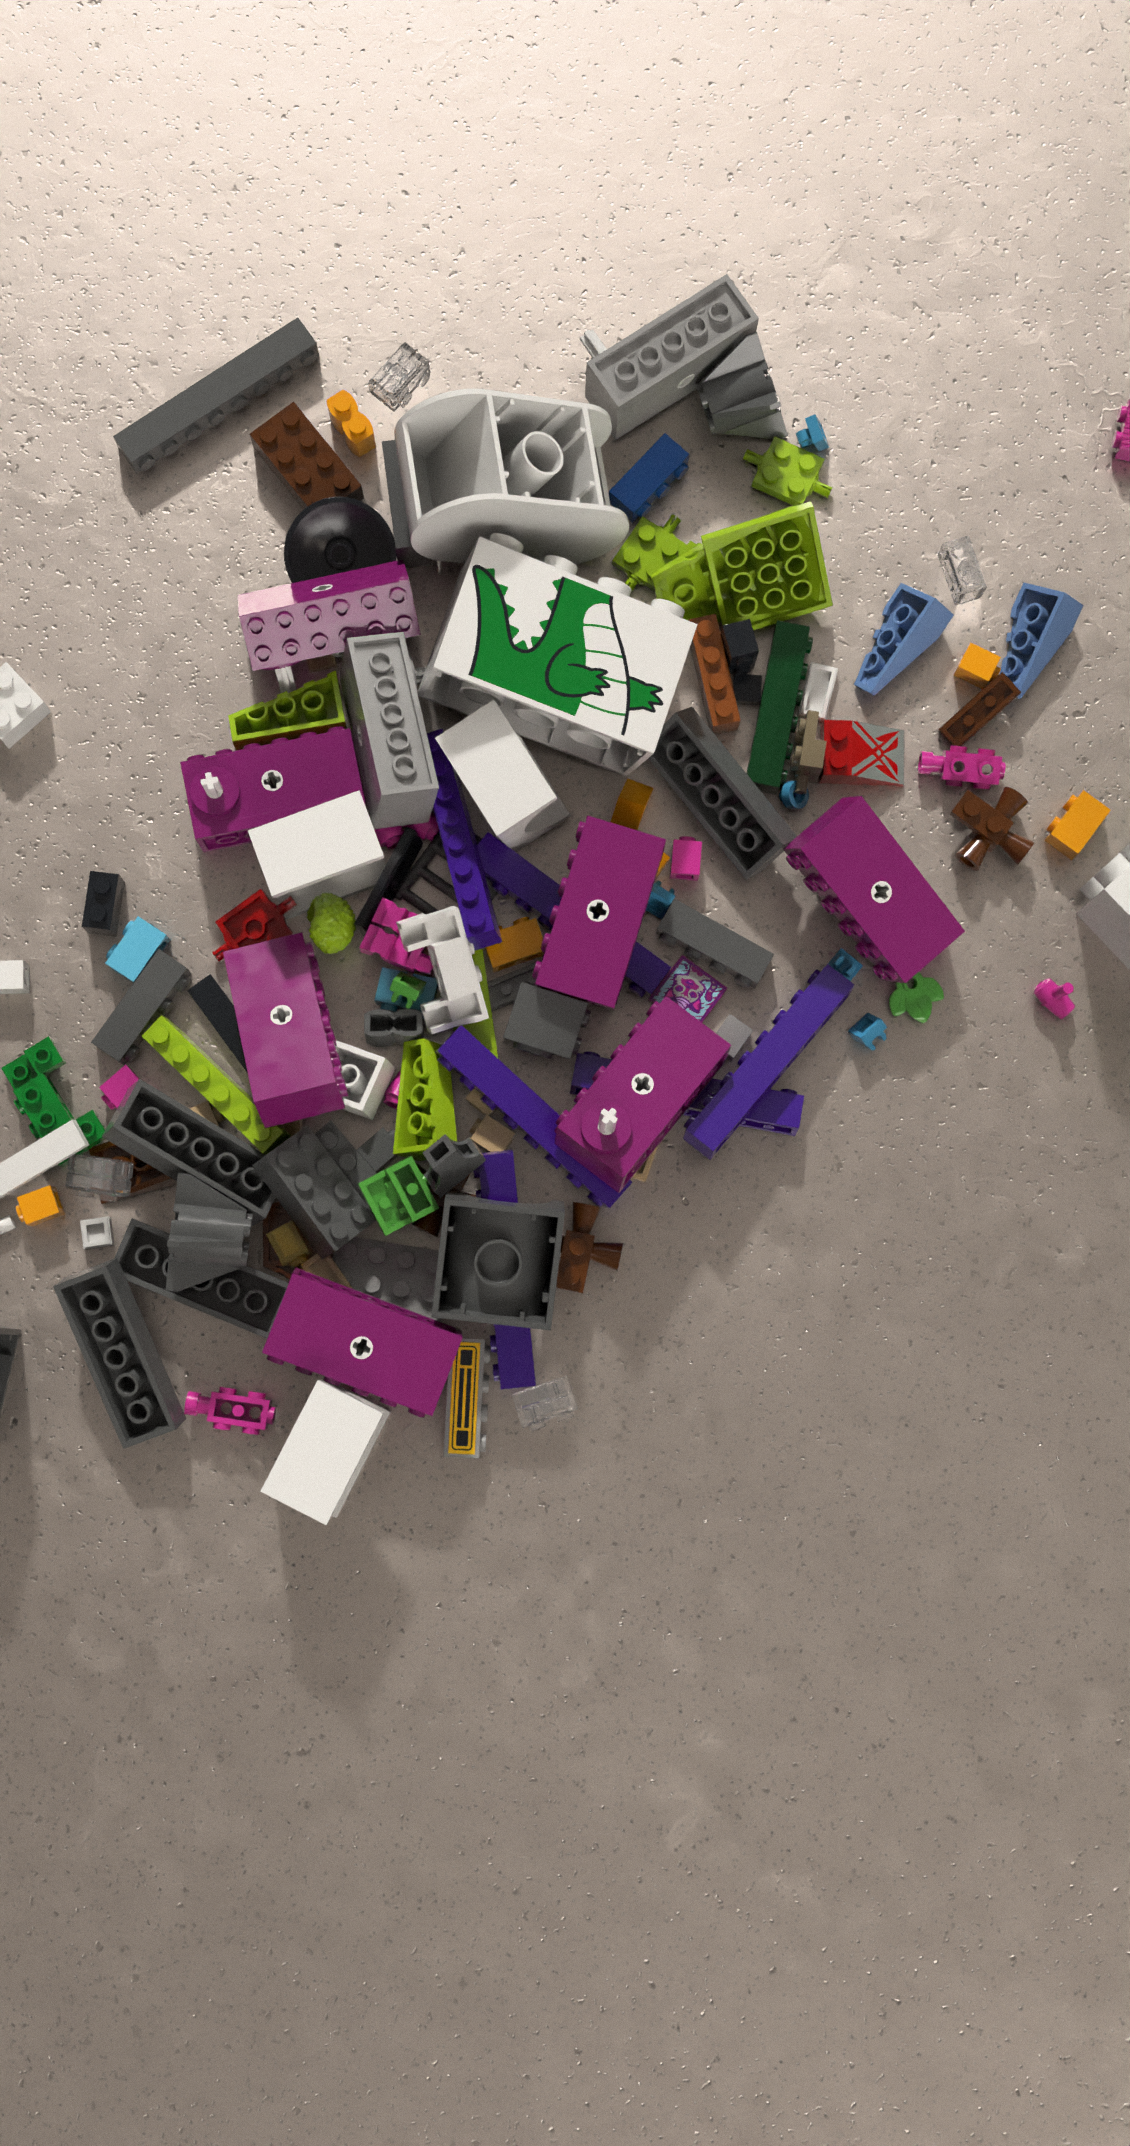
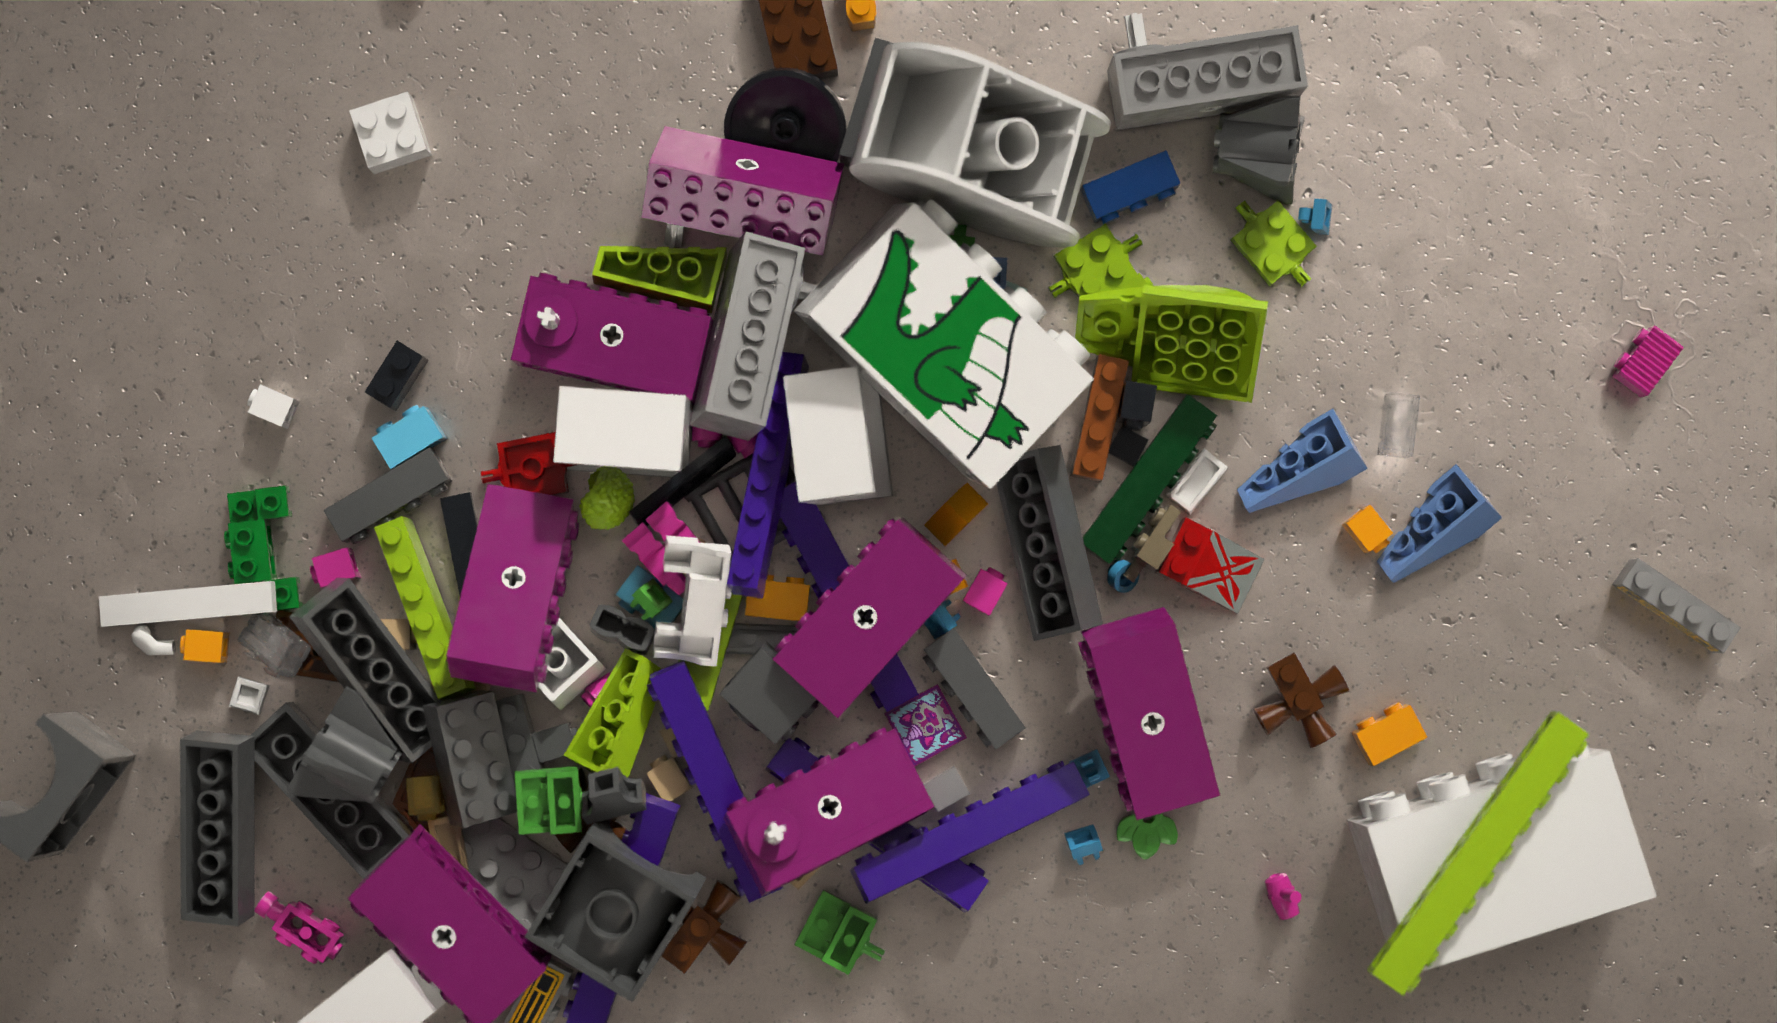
camera: 25 degrees right, 5 degrees up
dark pink brick [918,745,1006,790] -> none
reddish brown tile [938,671,1021,746] -> none
none -> bright green plate [794,889,885,975]

